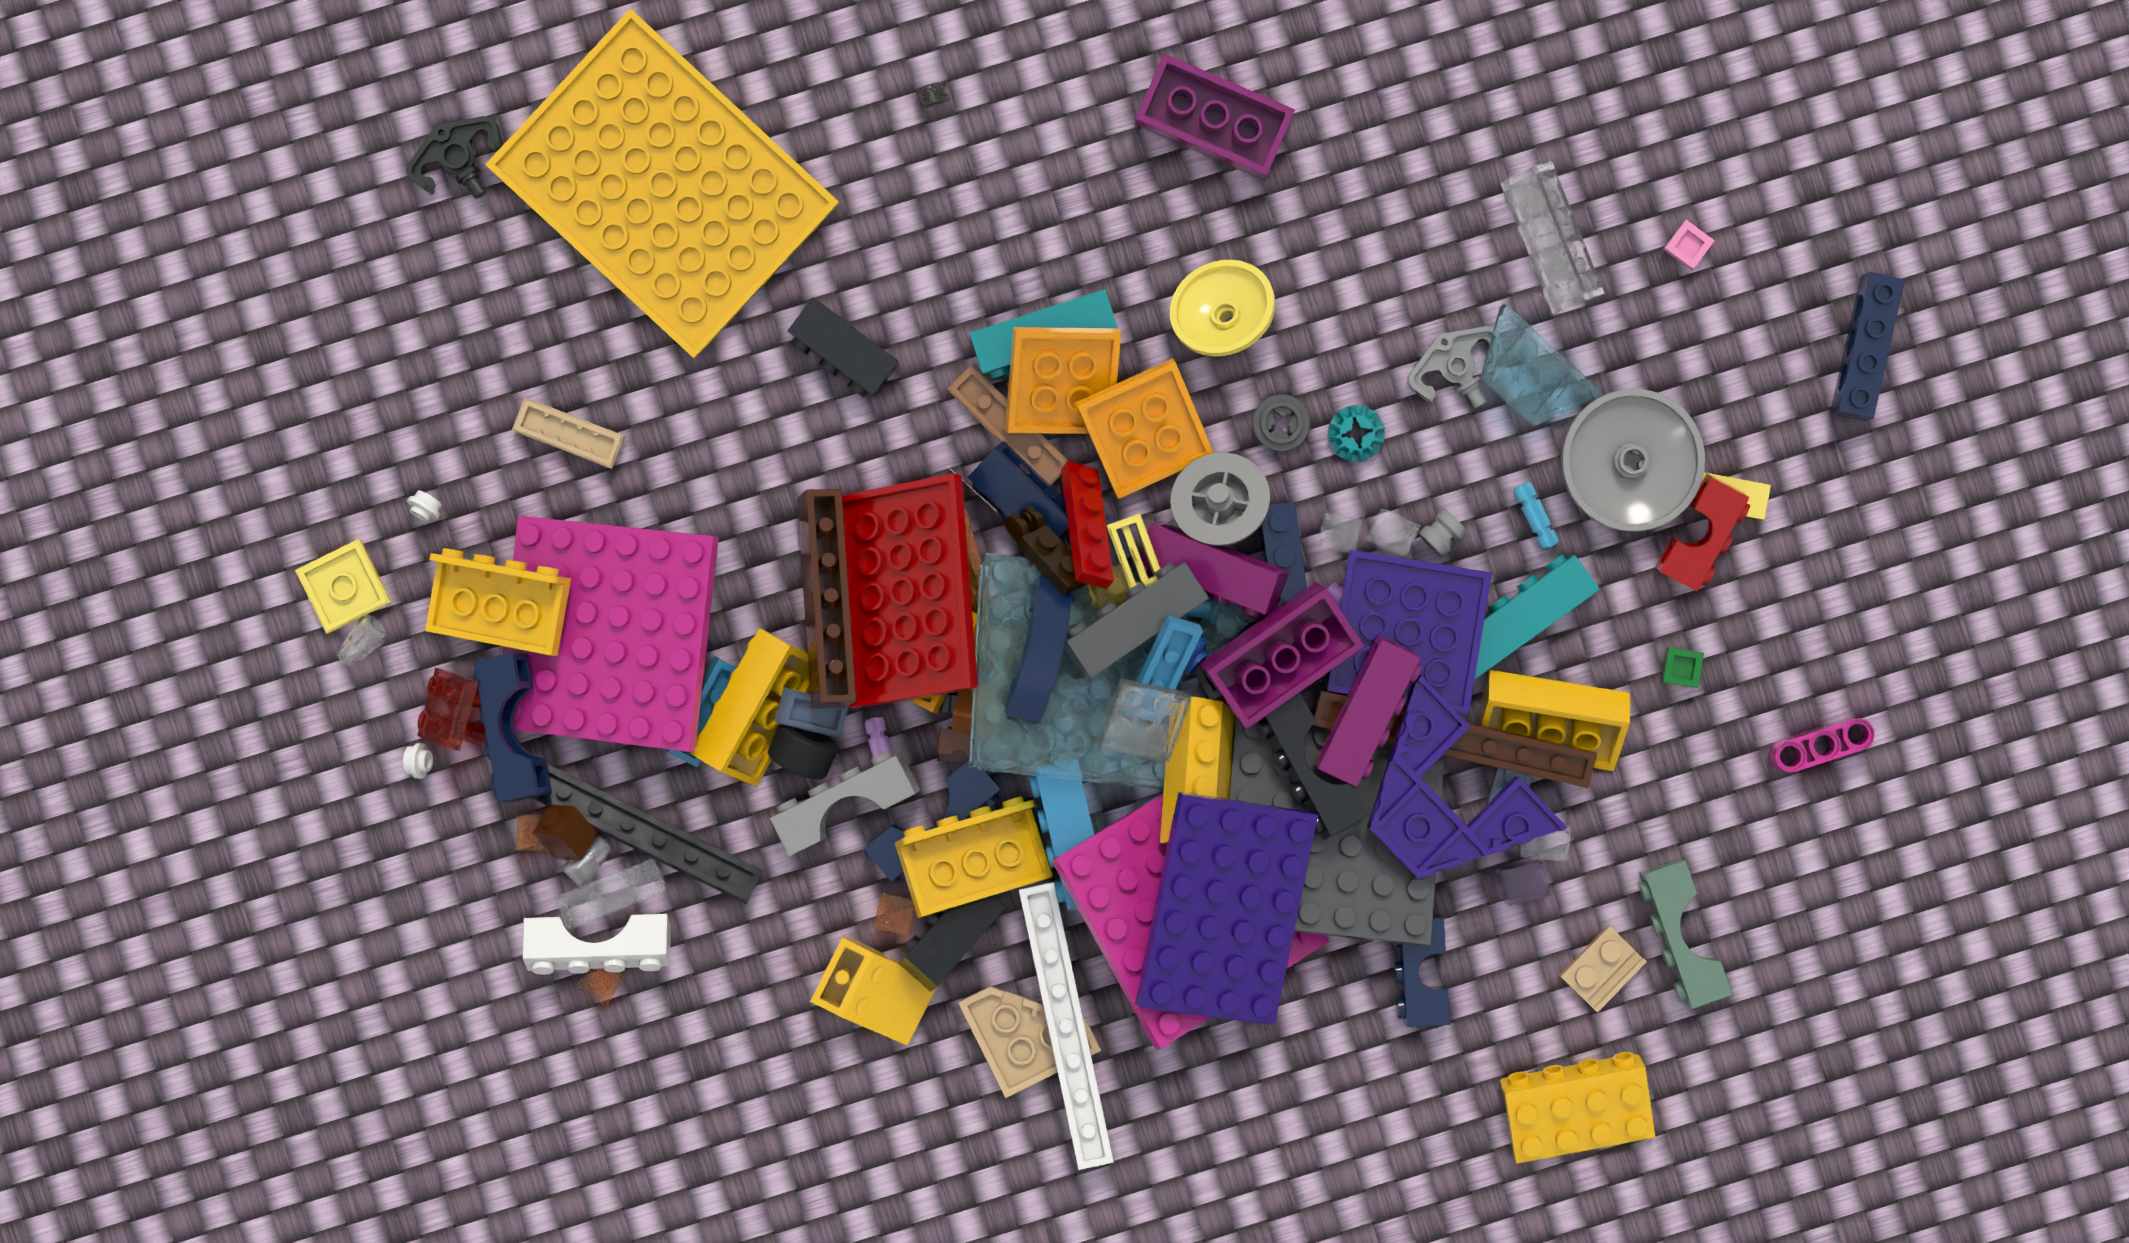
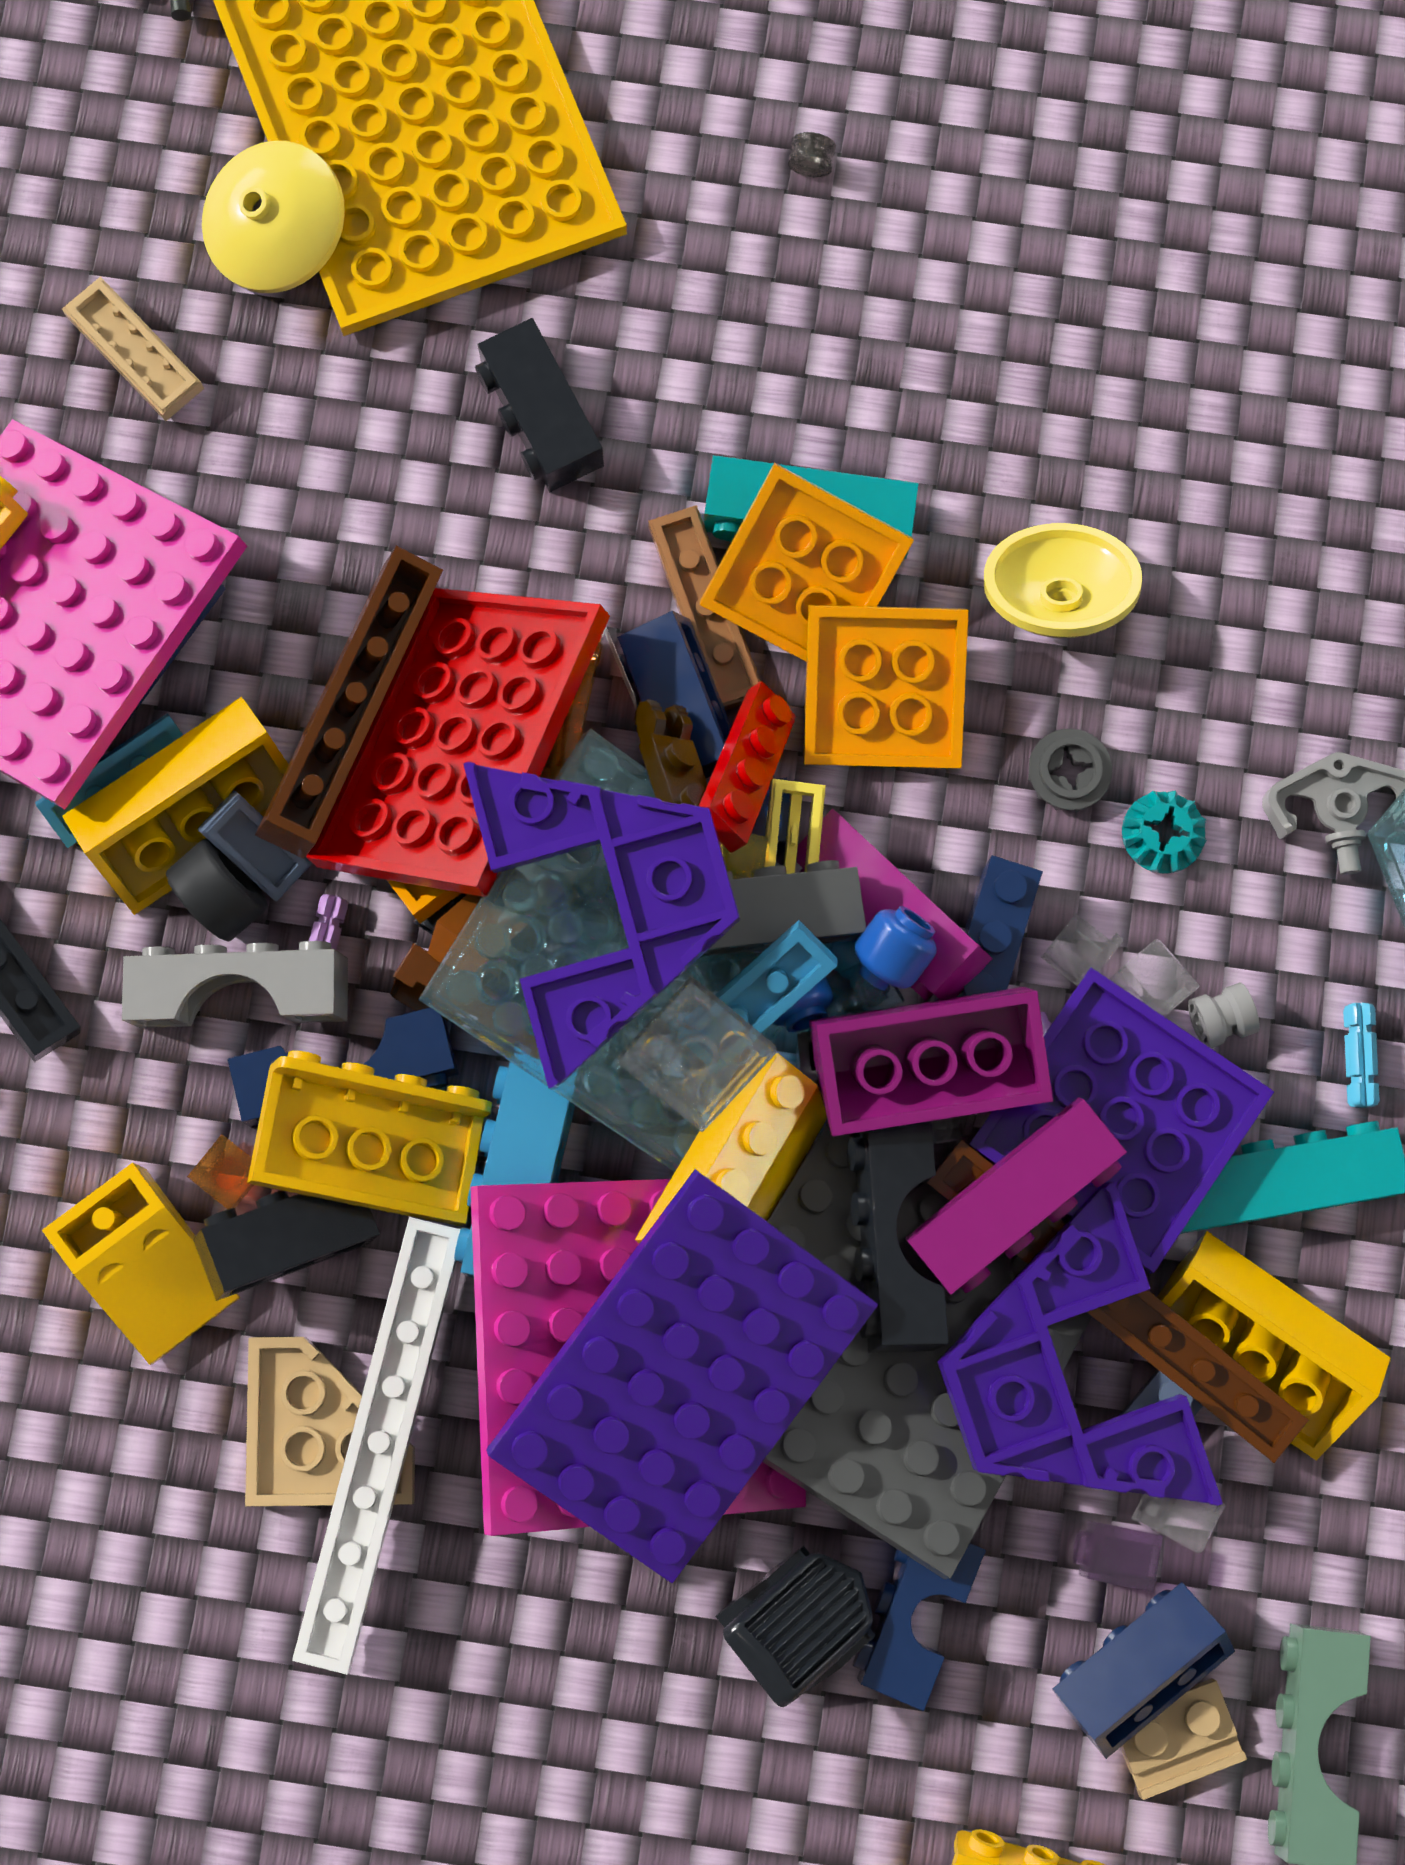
camera: 20 degrees right, 10 degrees down
dark blue slope [1004,576,1072,724] -> none
magenta brick [1134,53,1295,181] -> none
light grey wheel [1170,453,1270,546] -> none
none -> light yellow dish [202,141,345,293]
none -> dark purple wing [463,762,741,1090]
none -> black piece [715,1546,876,1707]
none -> blue head [854,906,937,991]
none -> dark blue brick [1052,1582,1235,1759]

